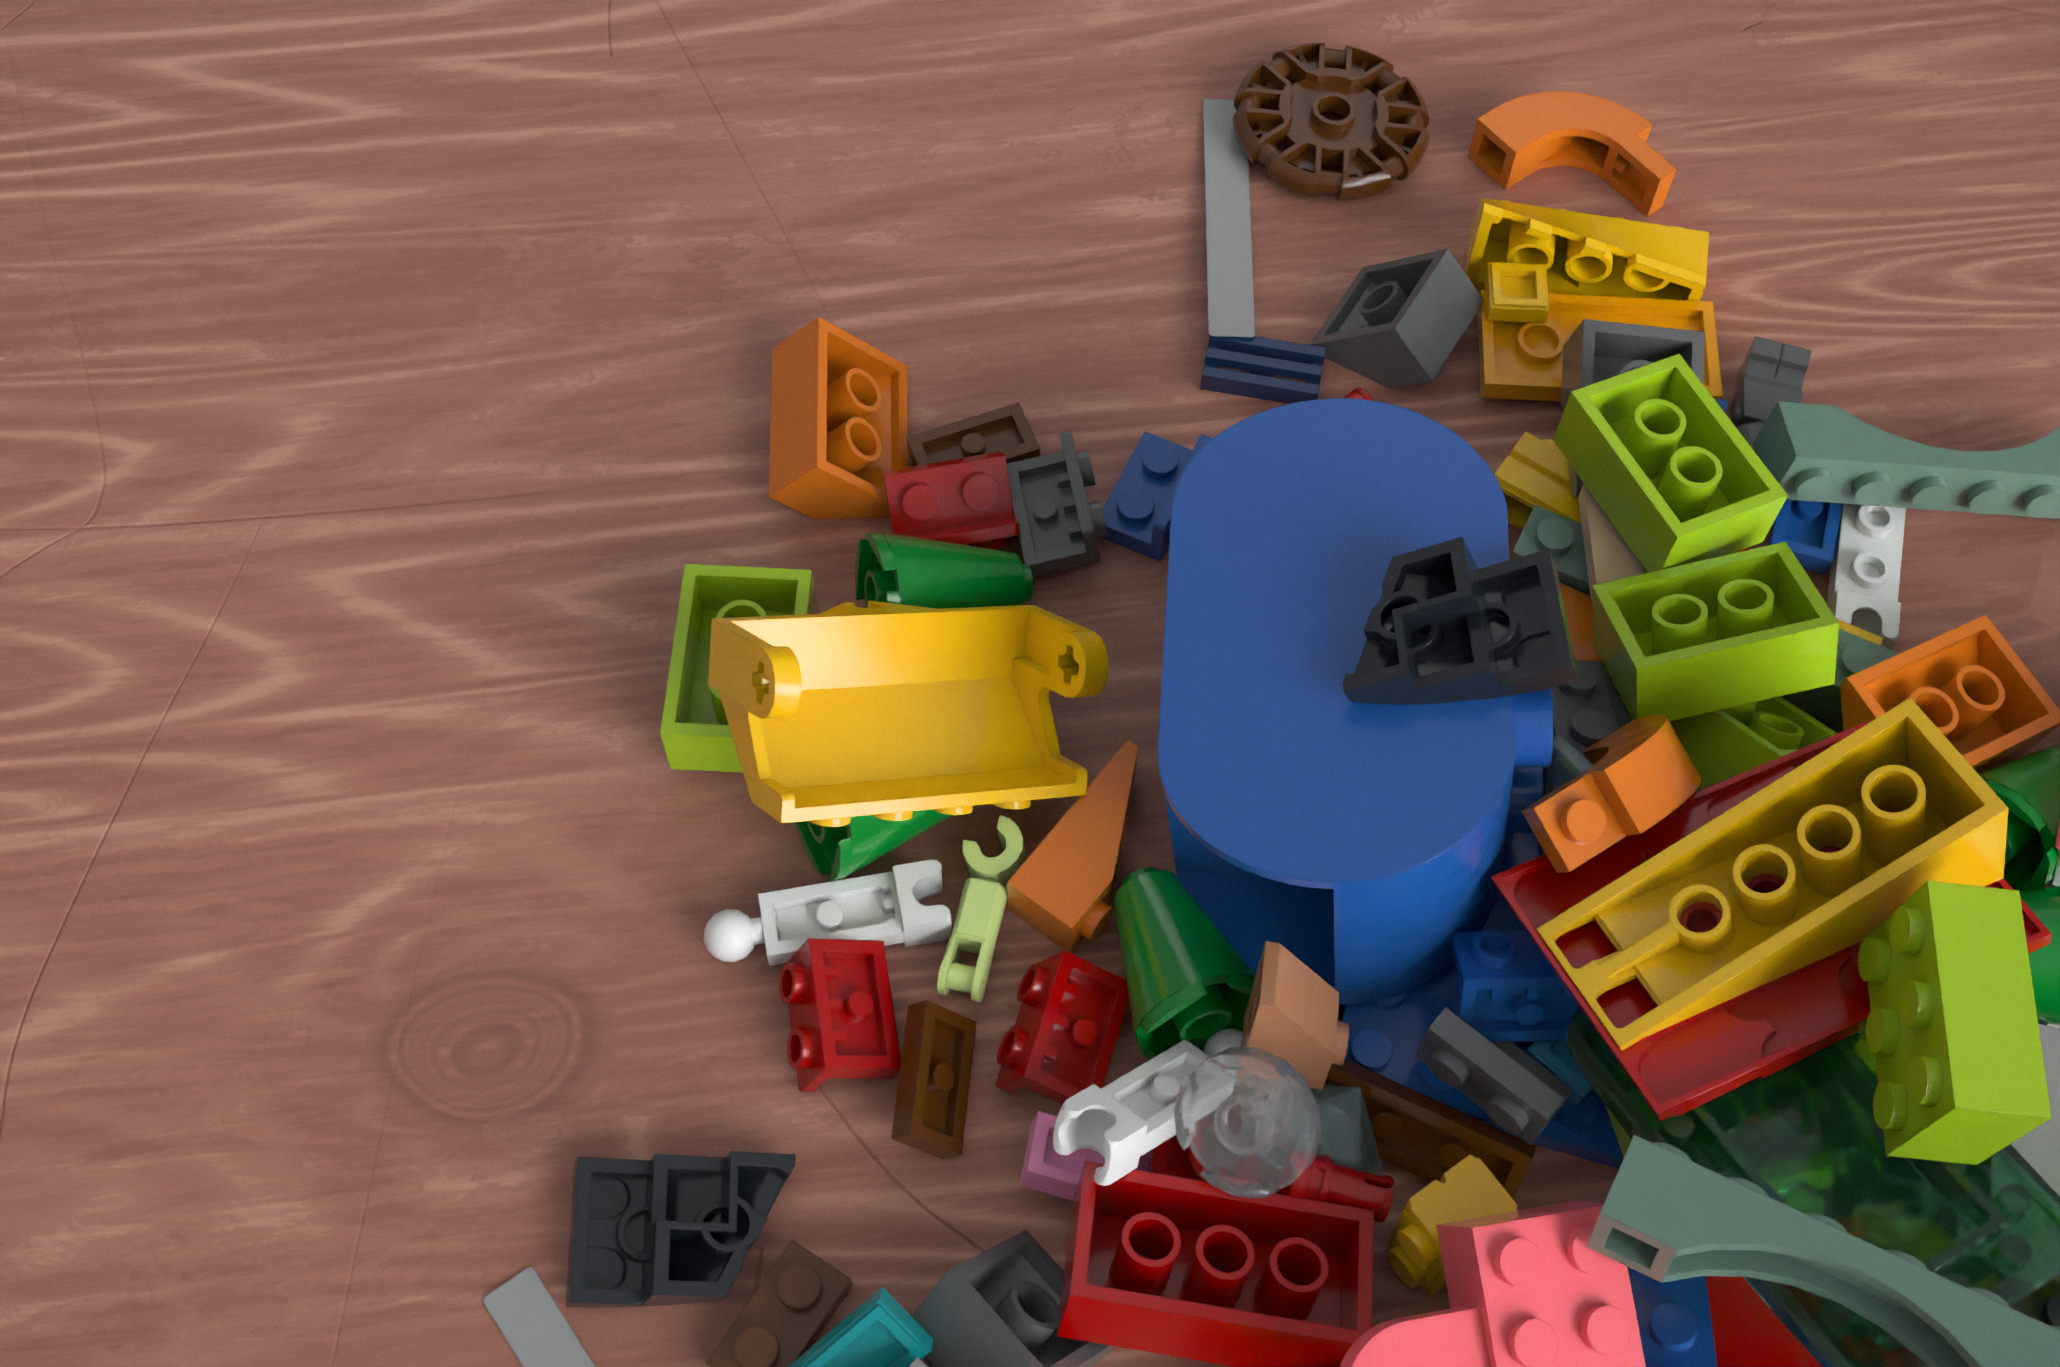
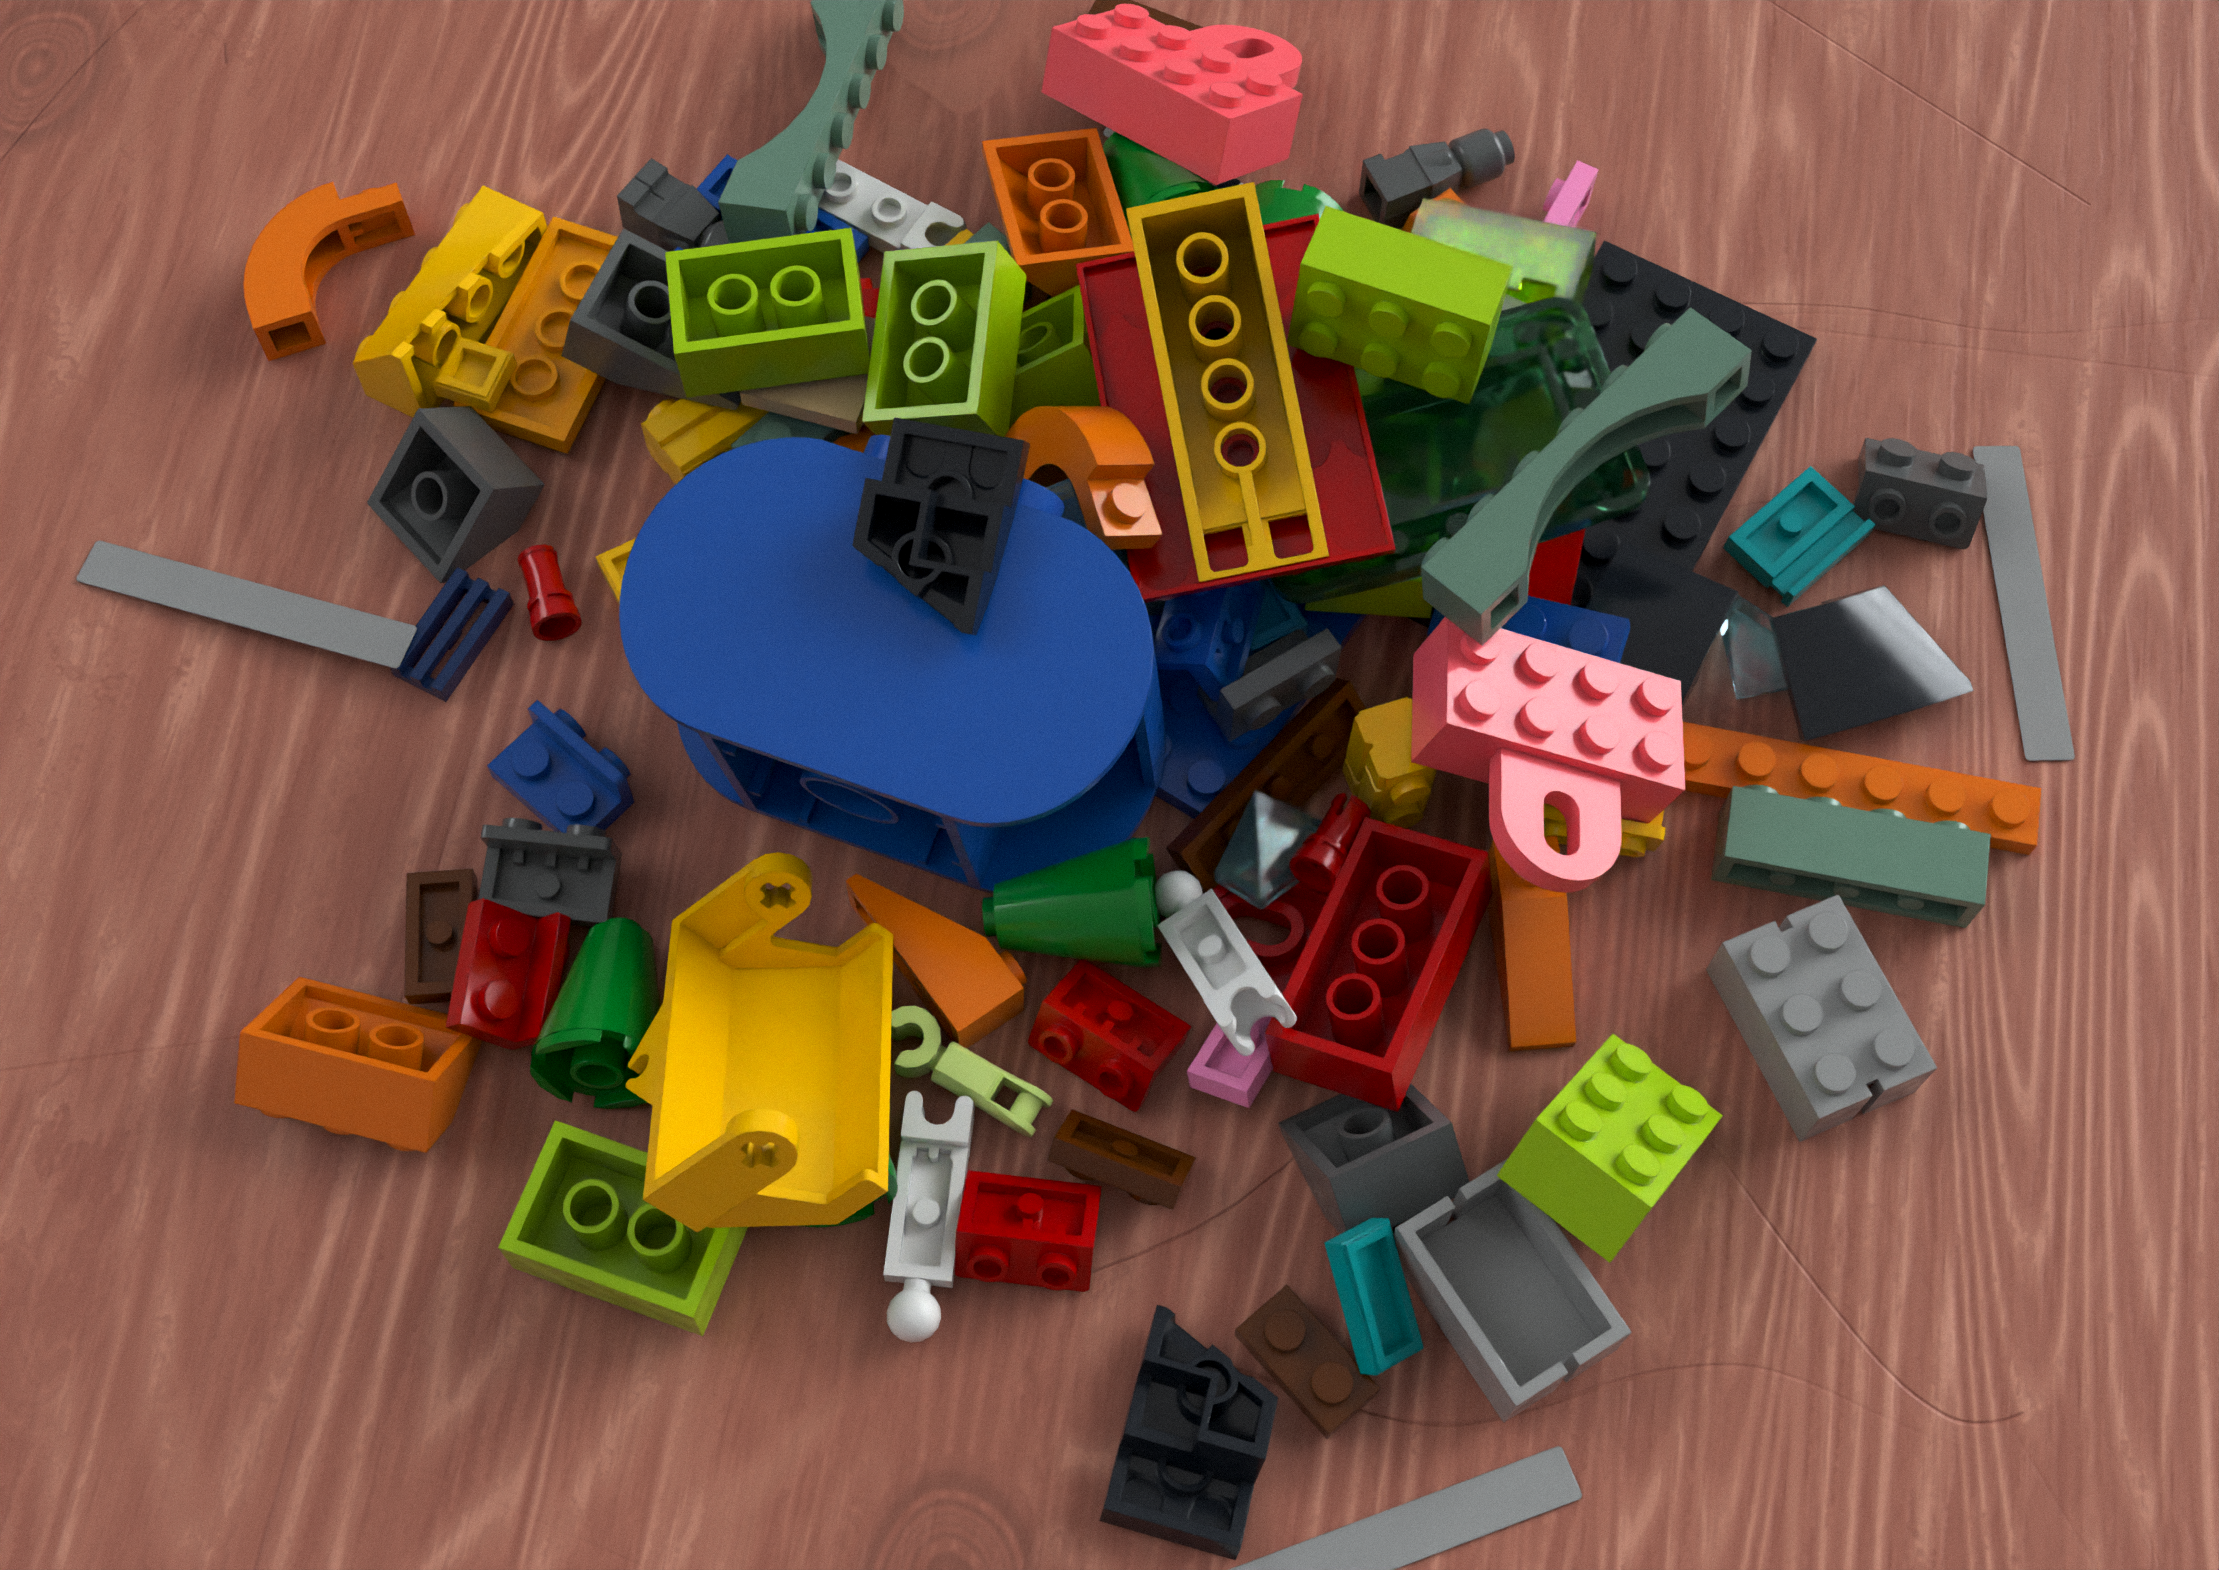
camera: 75 degrees left, 5 degrees up
clear tile [1174,1047,1322,1198] -> none
reddish brown plate [1233,43,1429,201] -> none
nougat slope [1238,941,1349,1090] -> none

